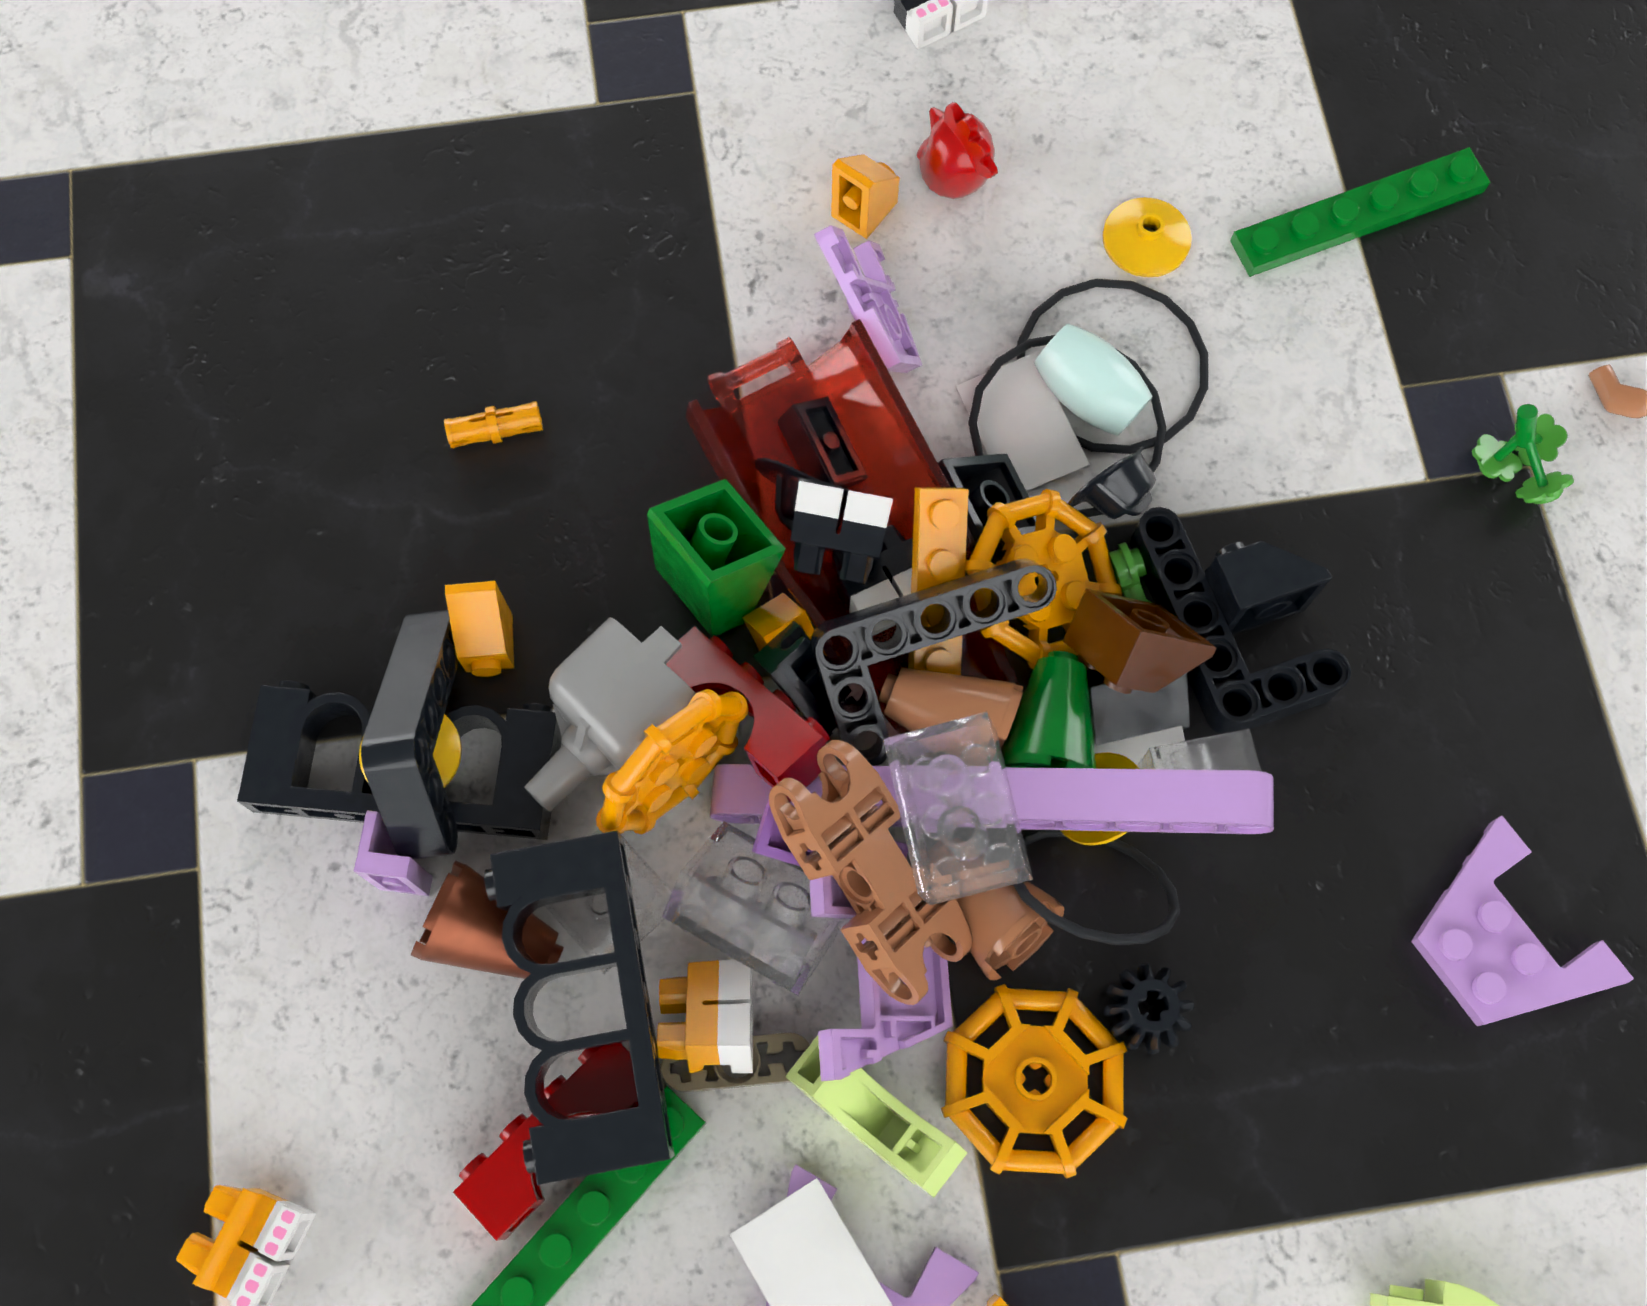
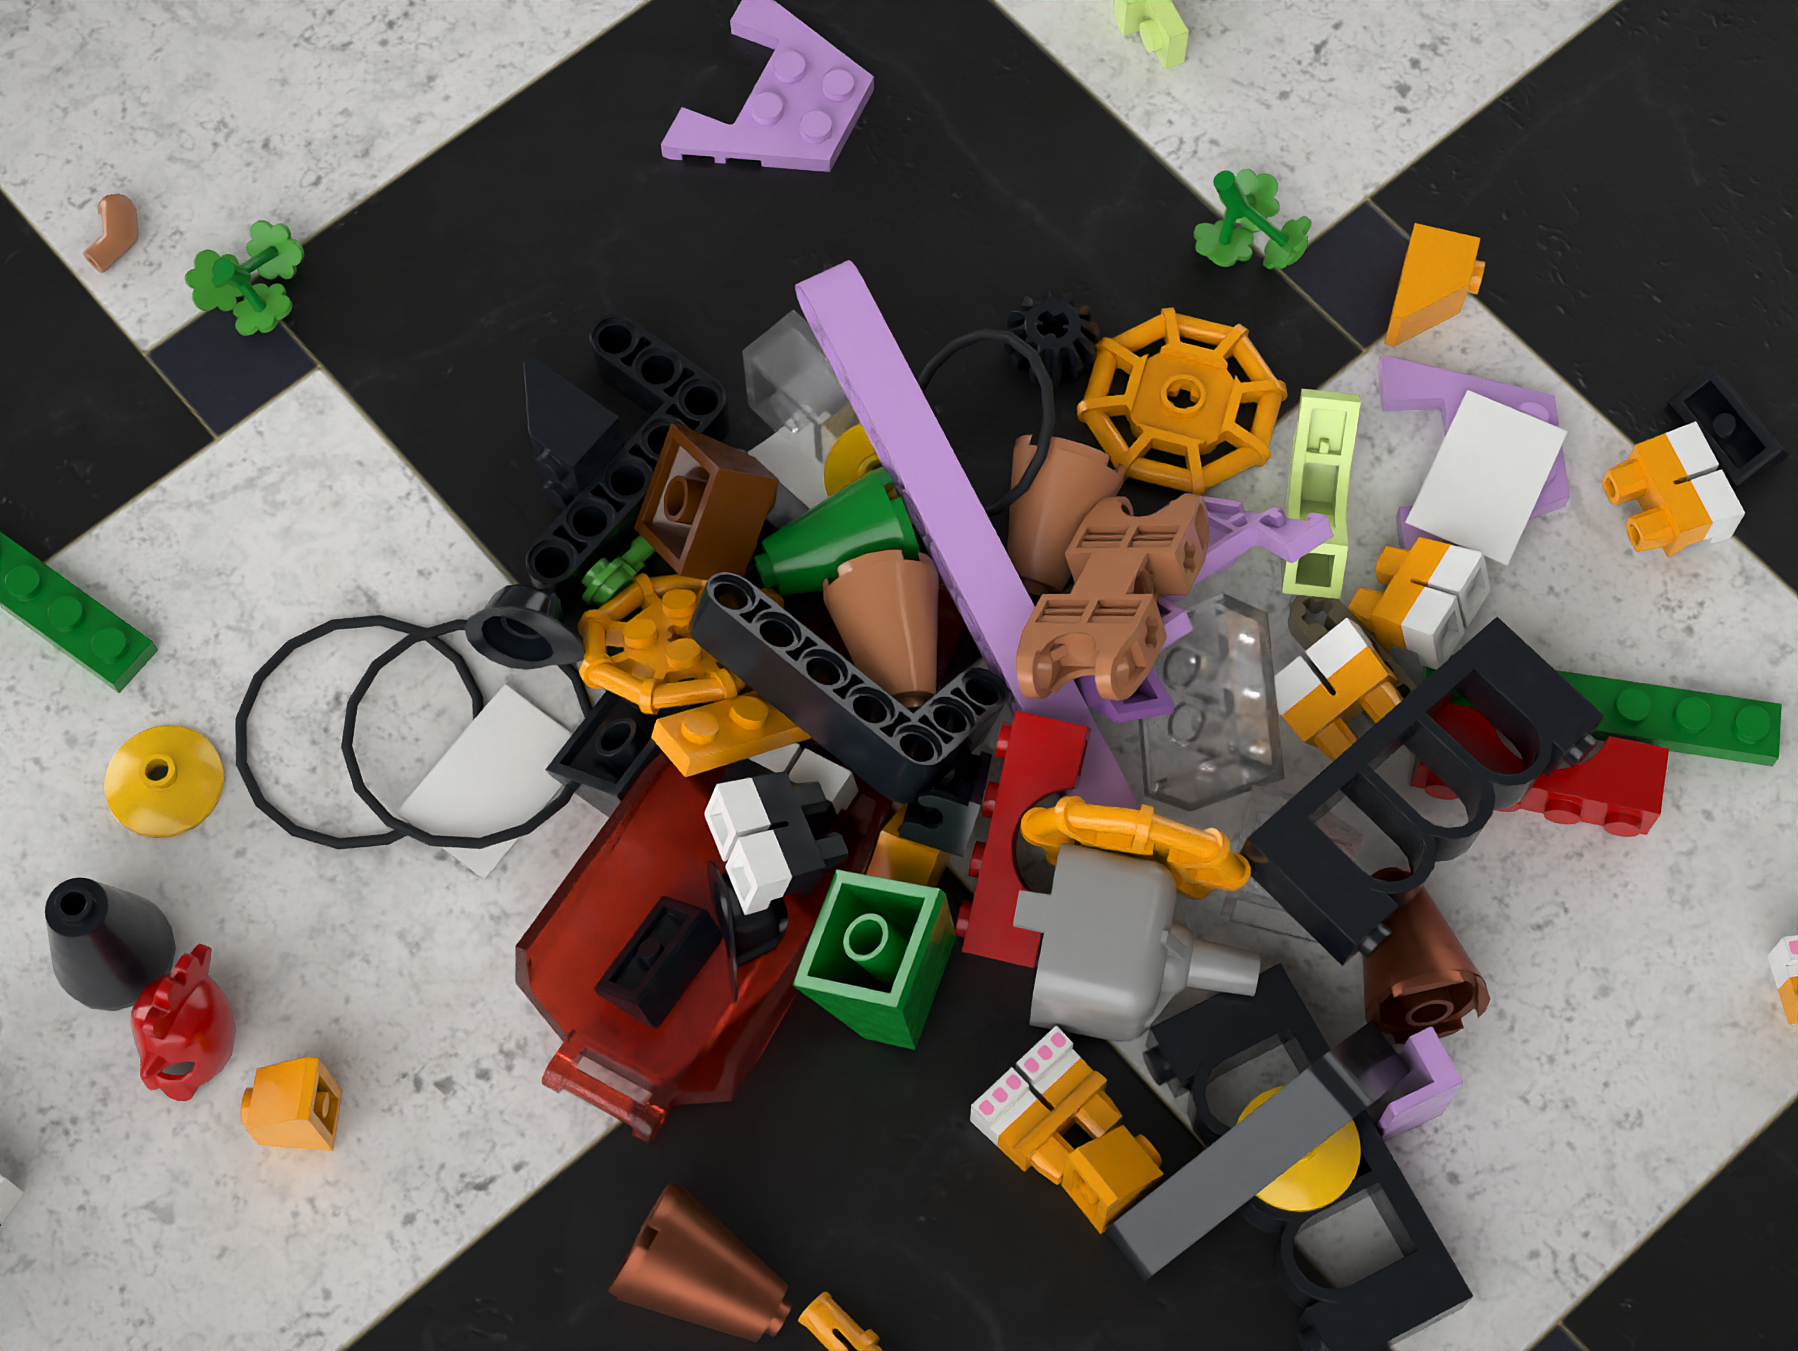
camera: 120 degrees left, 5 degrees down
lavender wing [814,225,922,373] -> none
clear brick [883,711,1033,906] -> none
light aqua piece [1034,324,1153,436] -> none
none -> black cone [45,877,176,1011]
none -> copper cone [607,1181,793,1342]
none -> hips [970,1025,1123,1185]
none -> bright green plant [1194,169,1312,270]
none -> hips [1349,537,1491,670]

